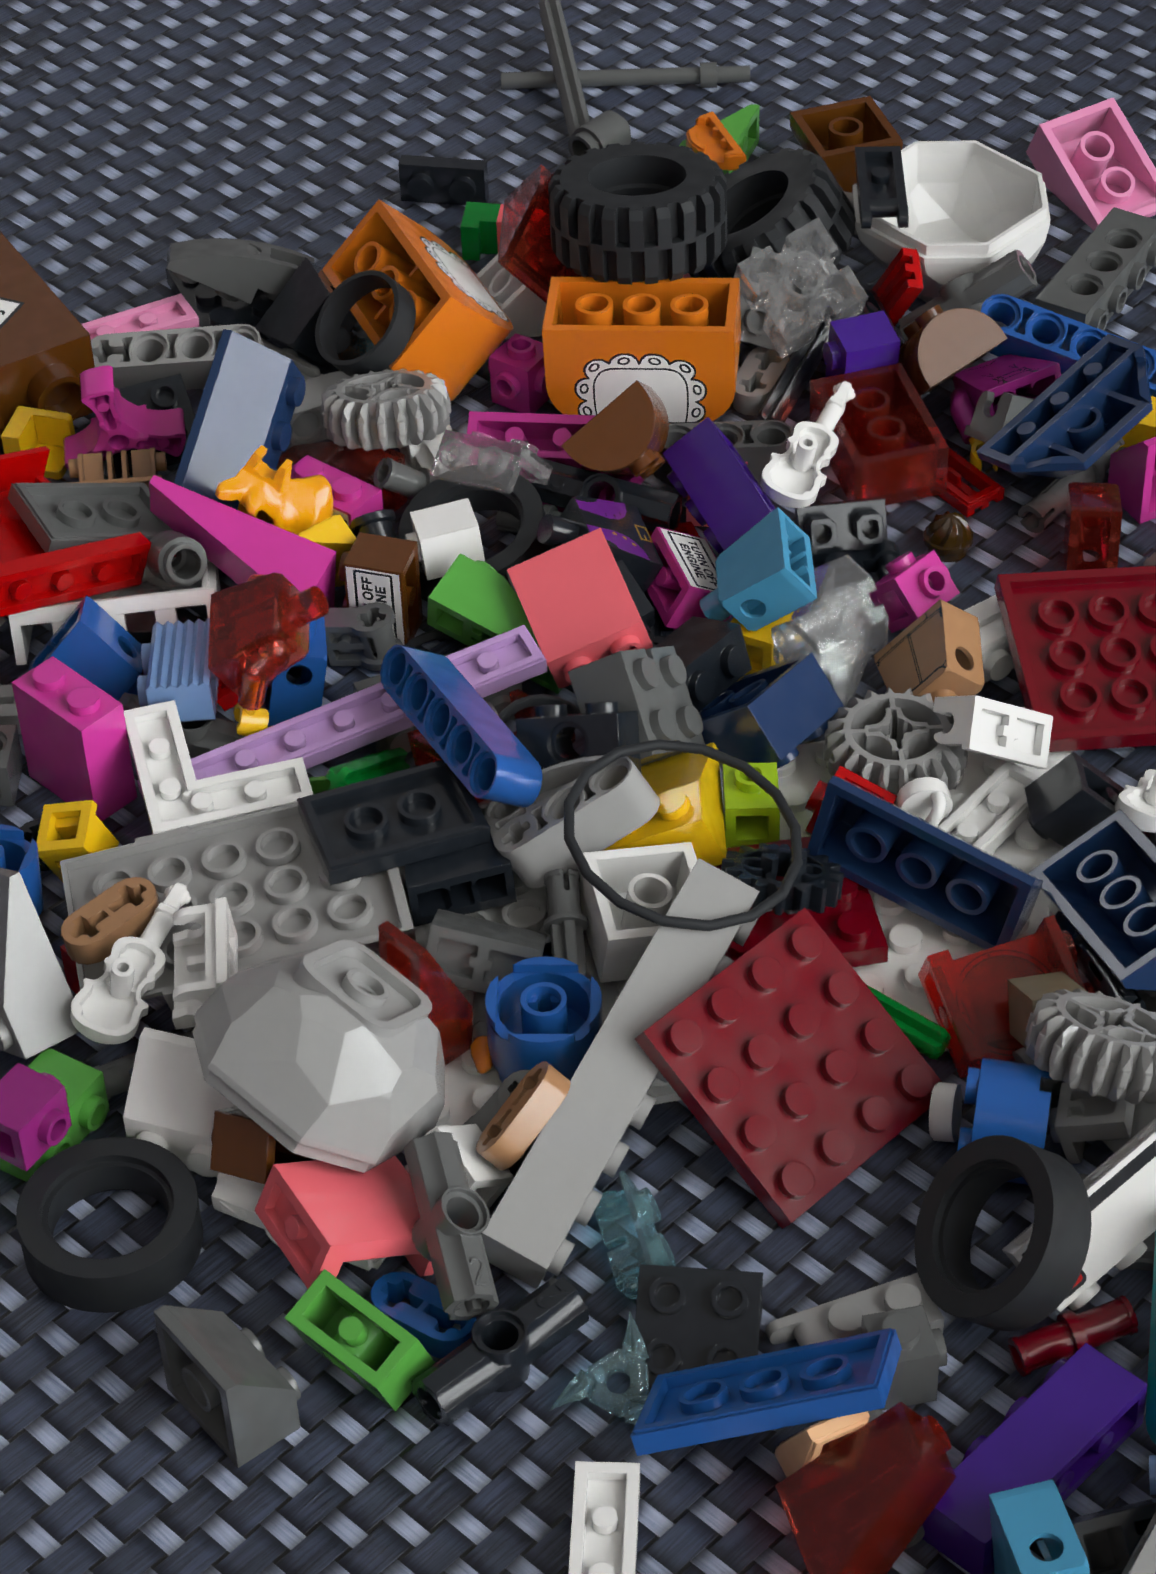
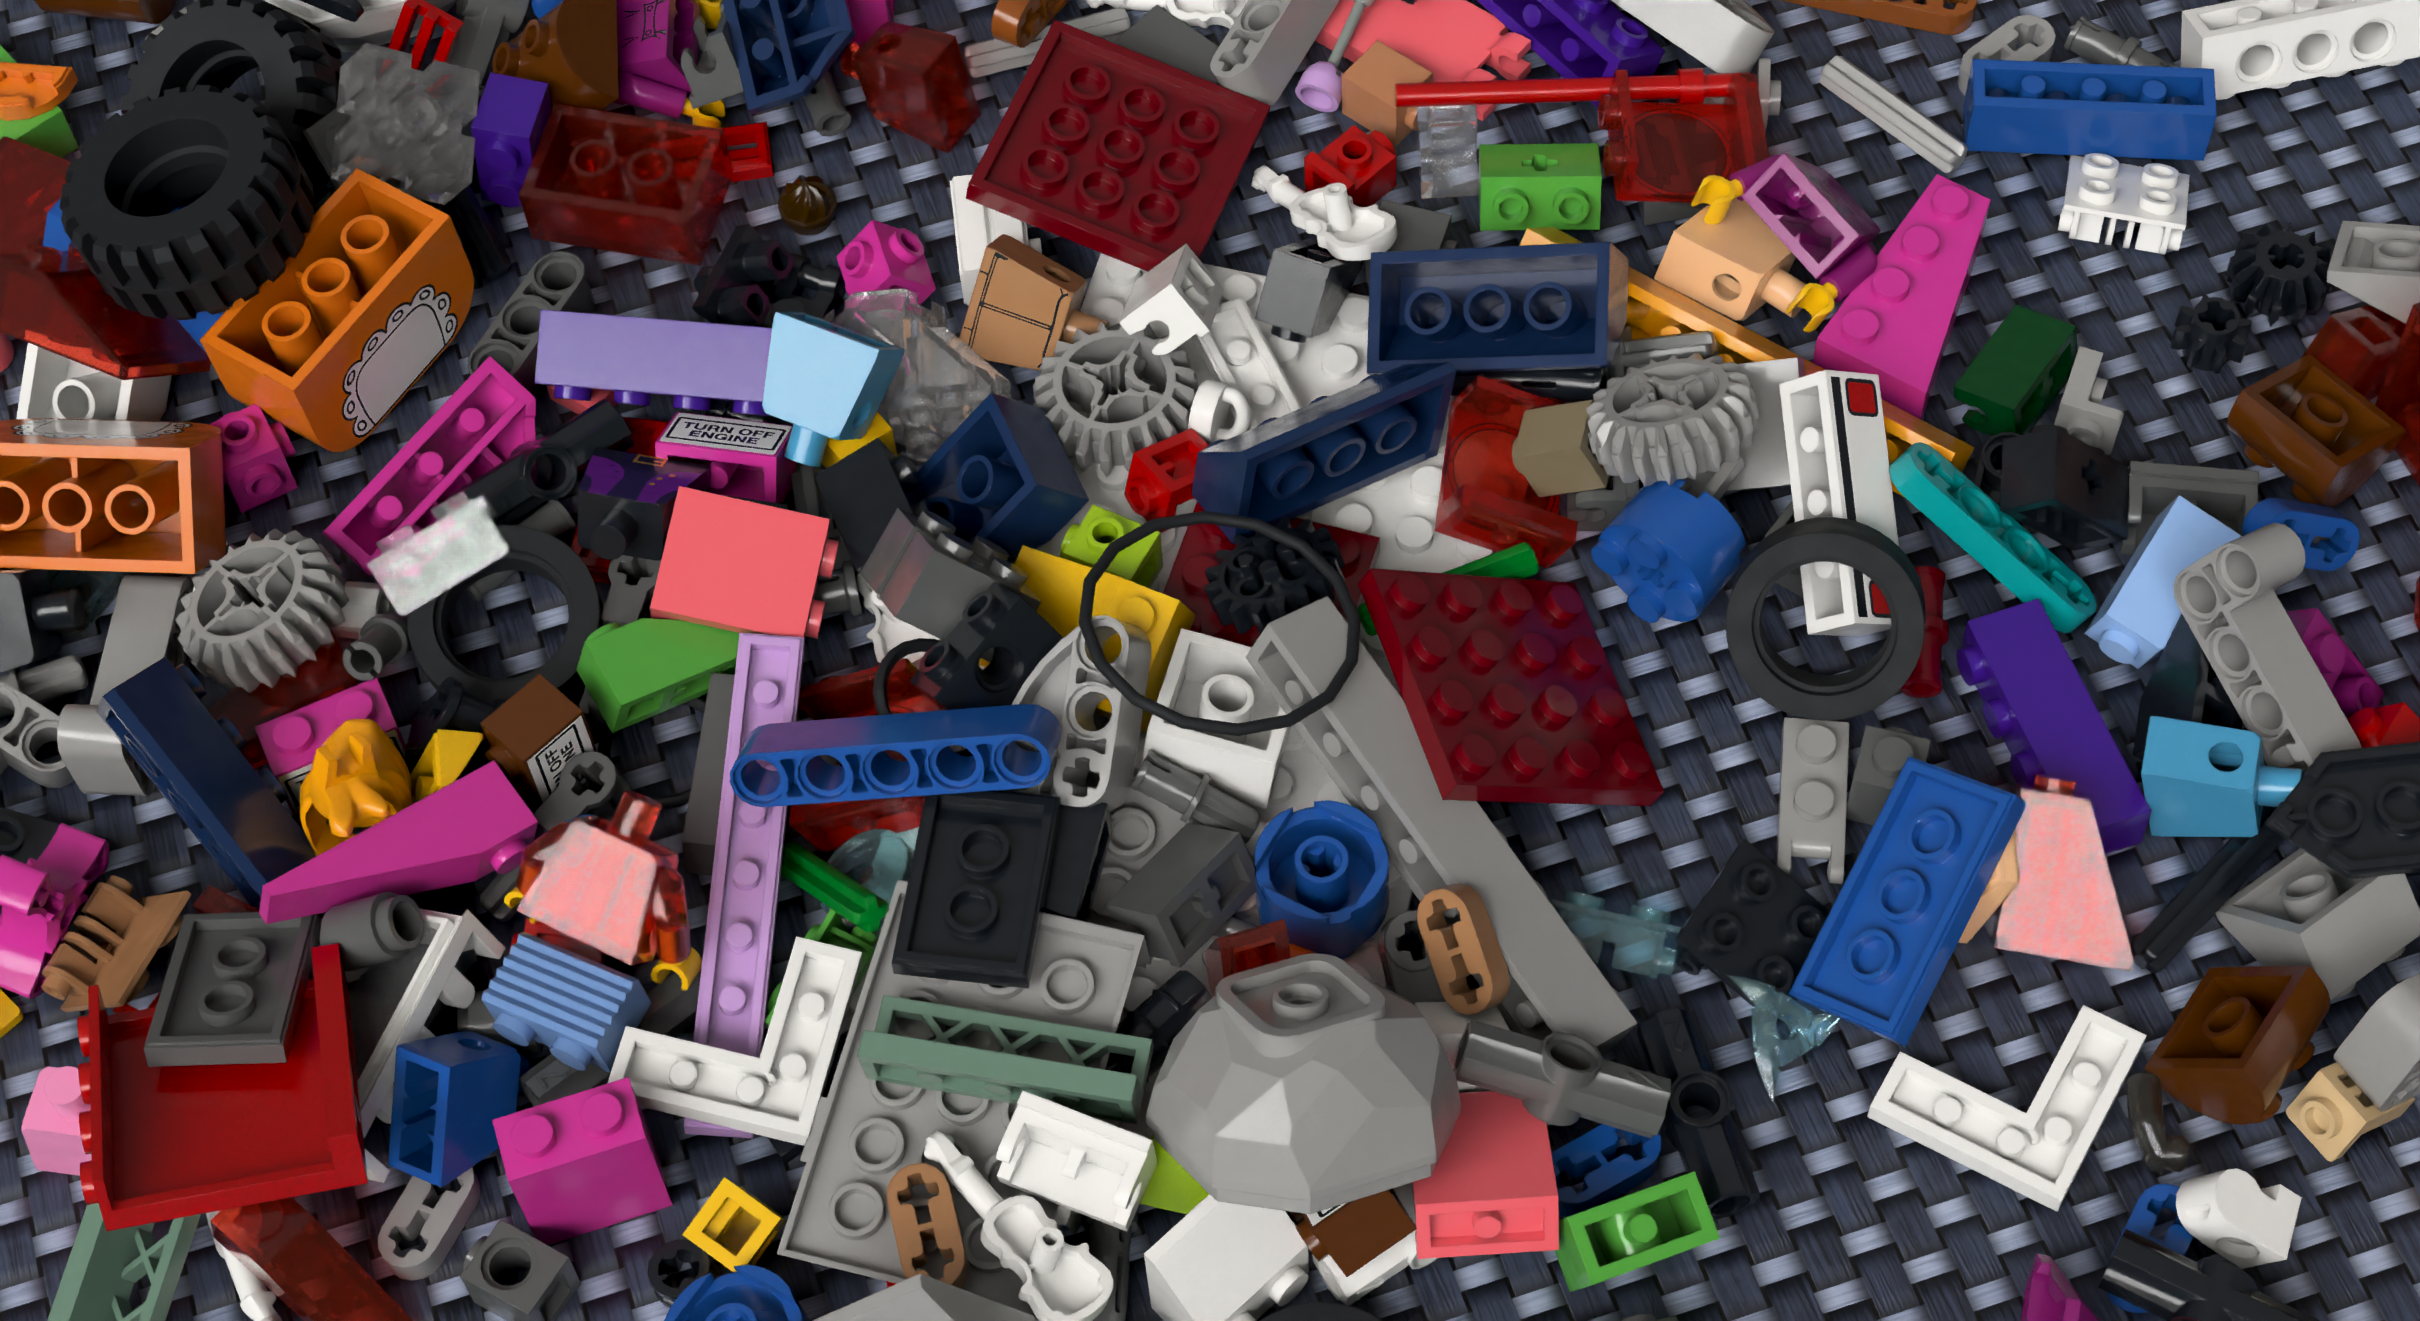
camera: 60 degrees left, 15 degrees up
black tyre [315,270,416,376] -> none
white brick [405,498,485,581] -> none
reddish brown brick [561,380,669,480] -> none
white piece [760,381,856,508] -> none
white tile [929,1082,962,1143] -> none
none -> sand green fence [857,995,1154,1124]

